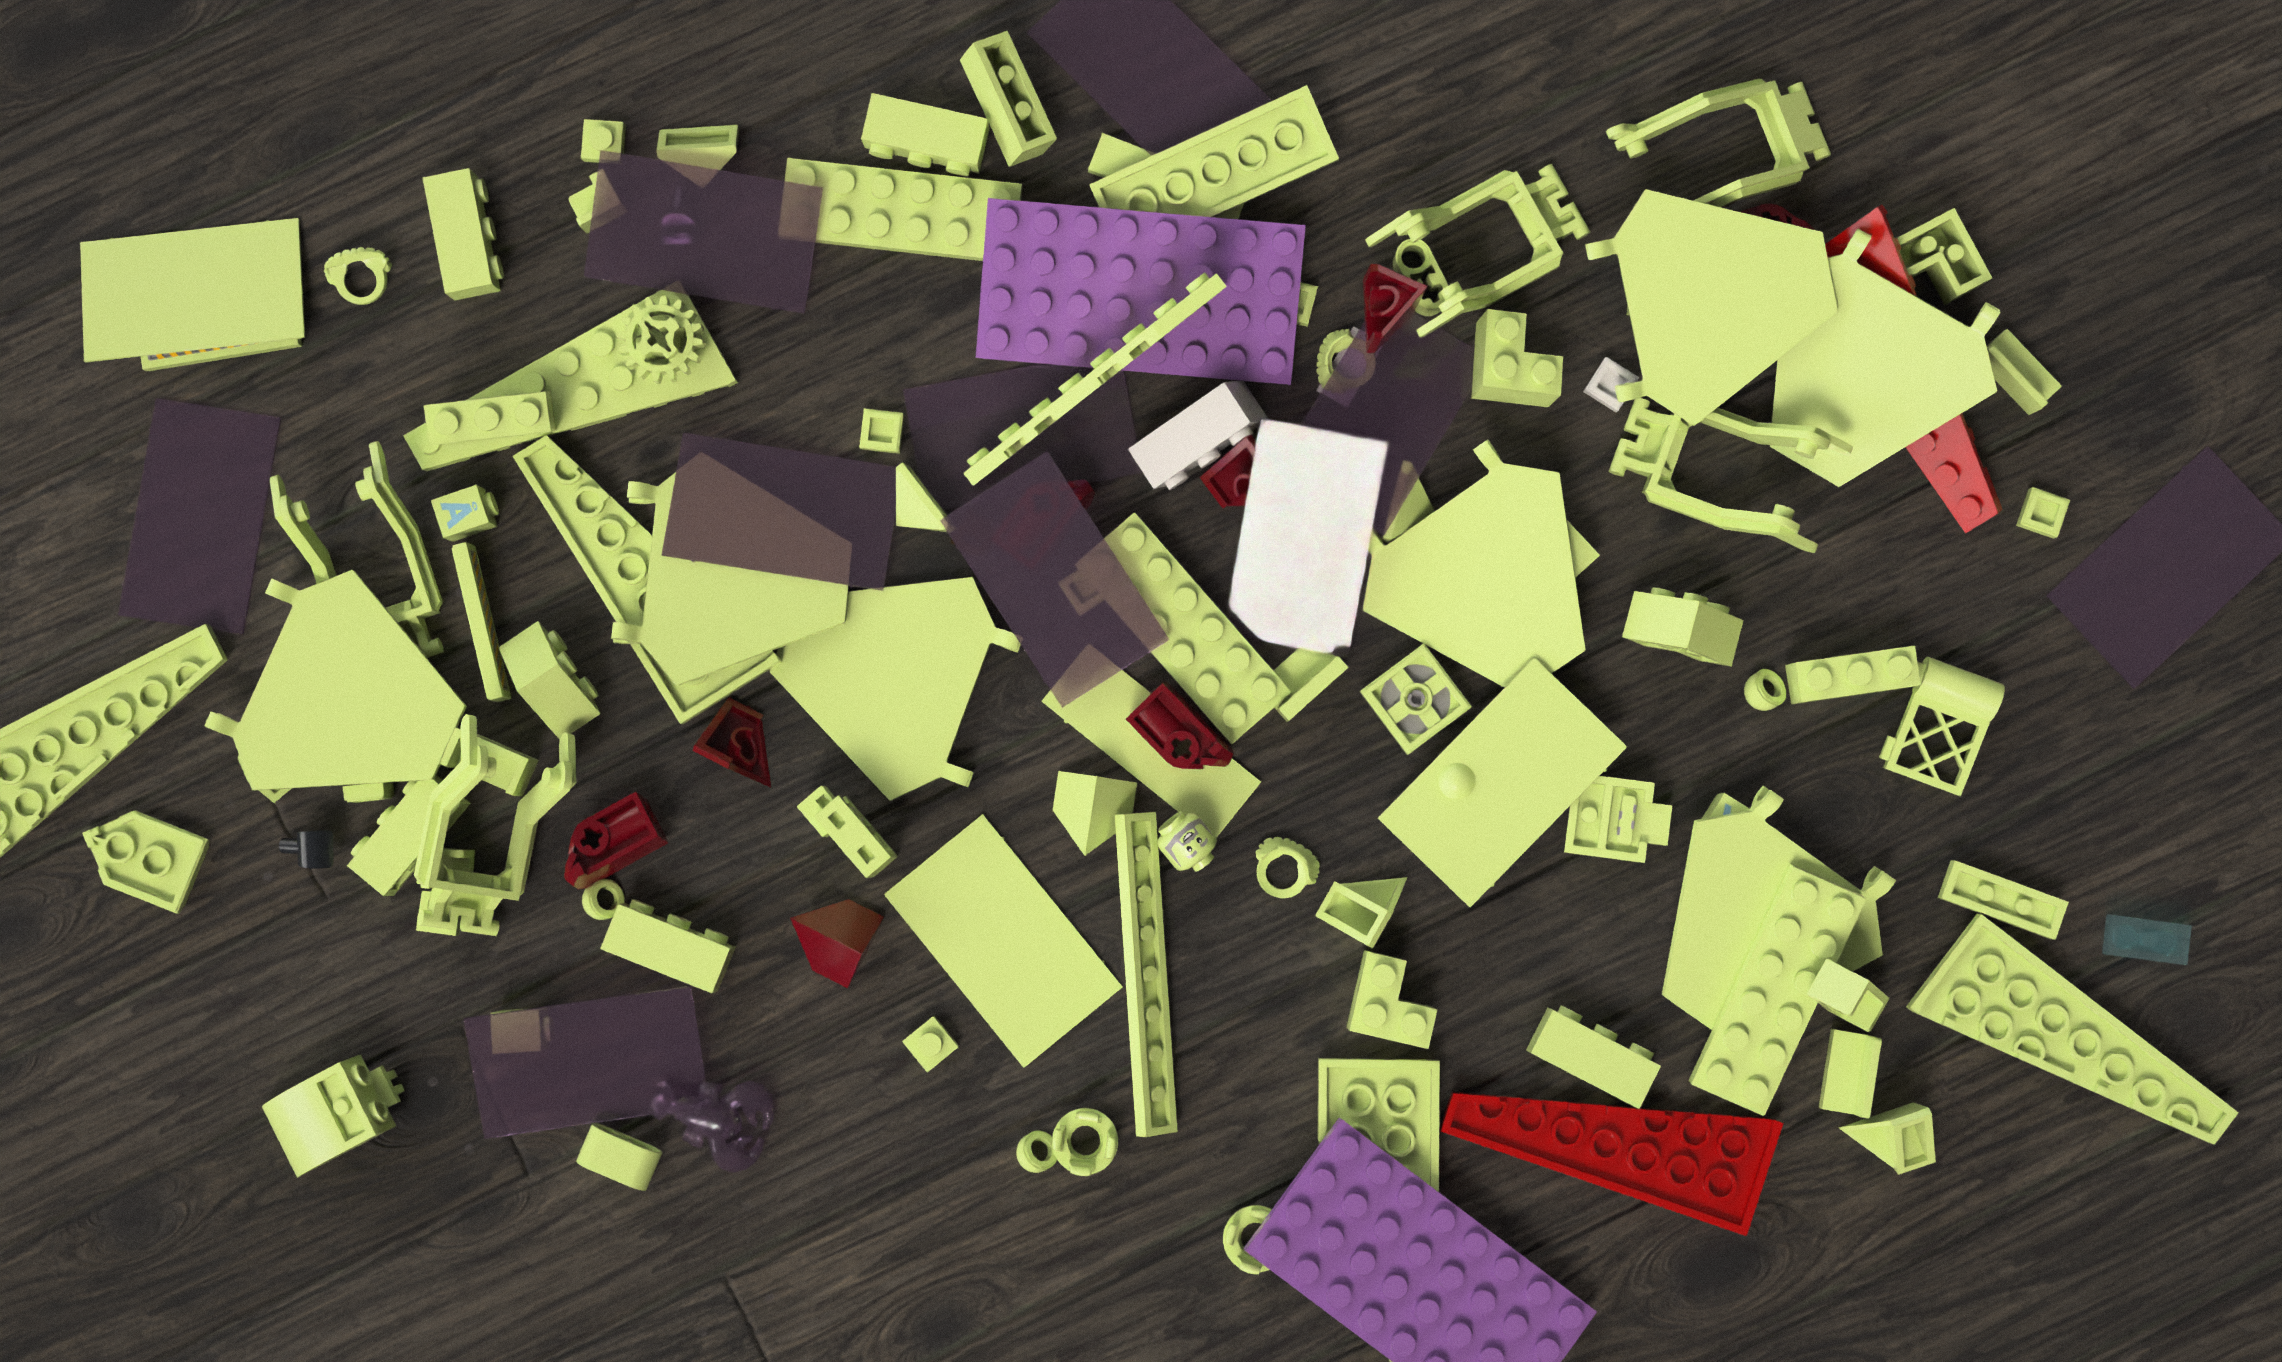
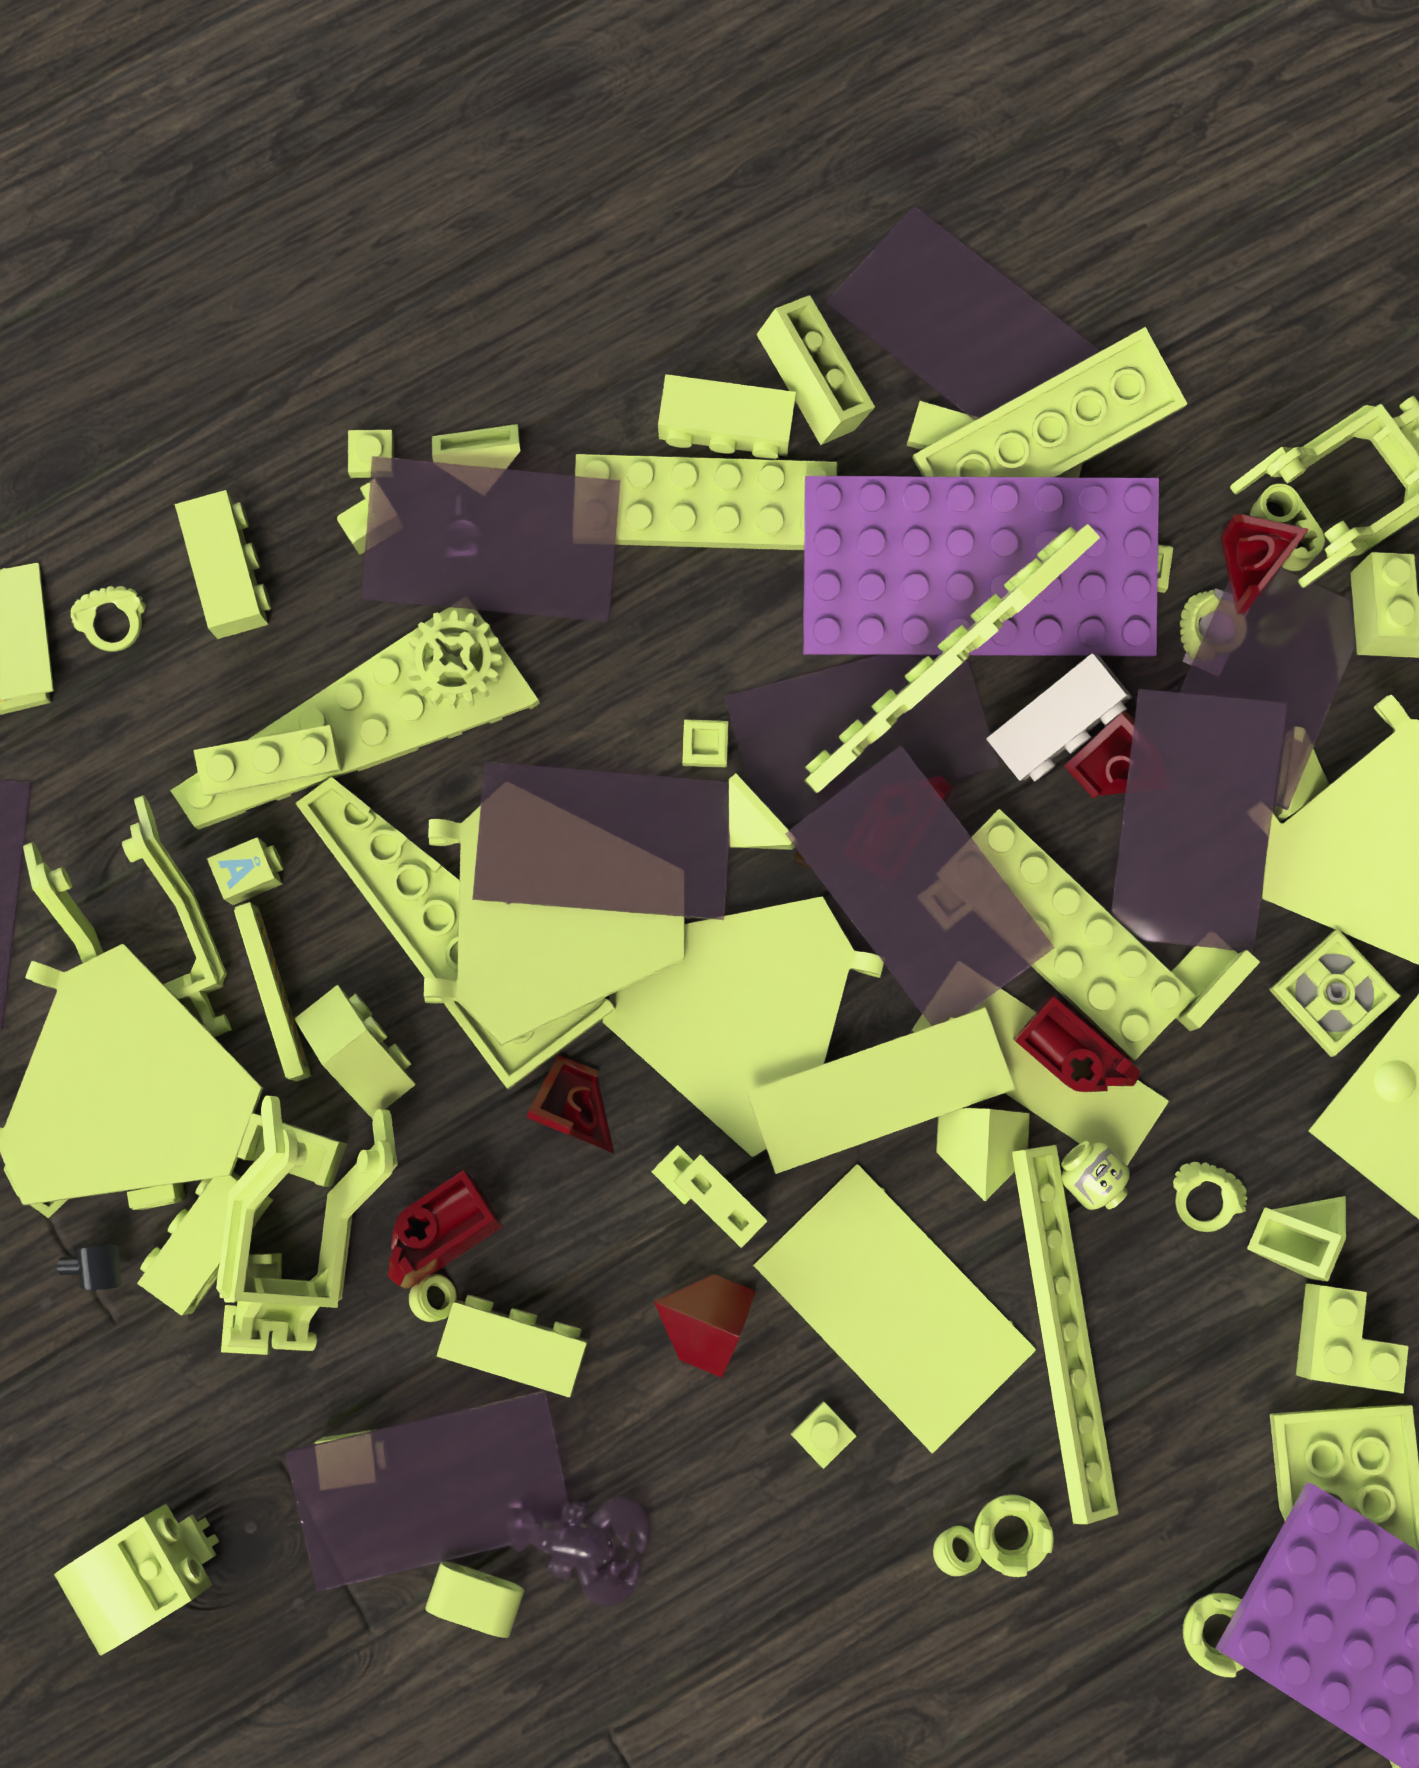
camera: 10 degrees left, 5 degrees down
none -> yellowish green window [747,1007,1015,1174]

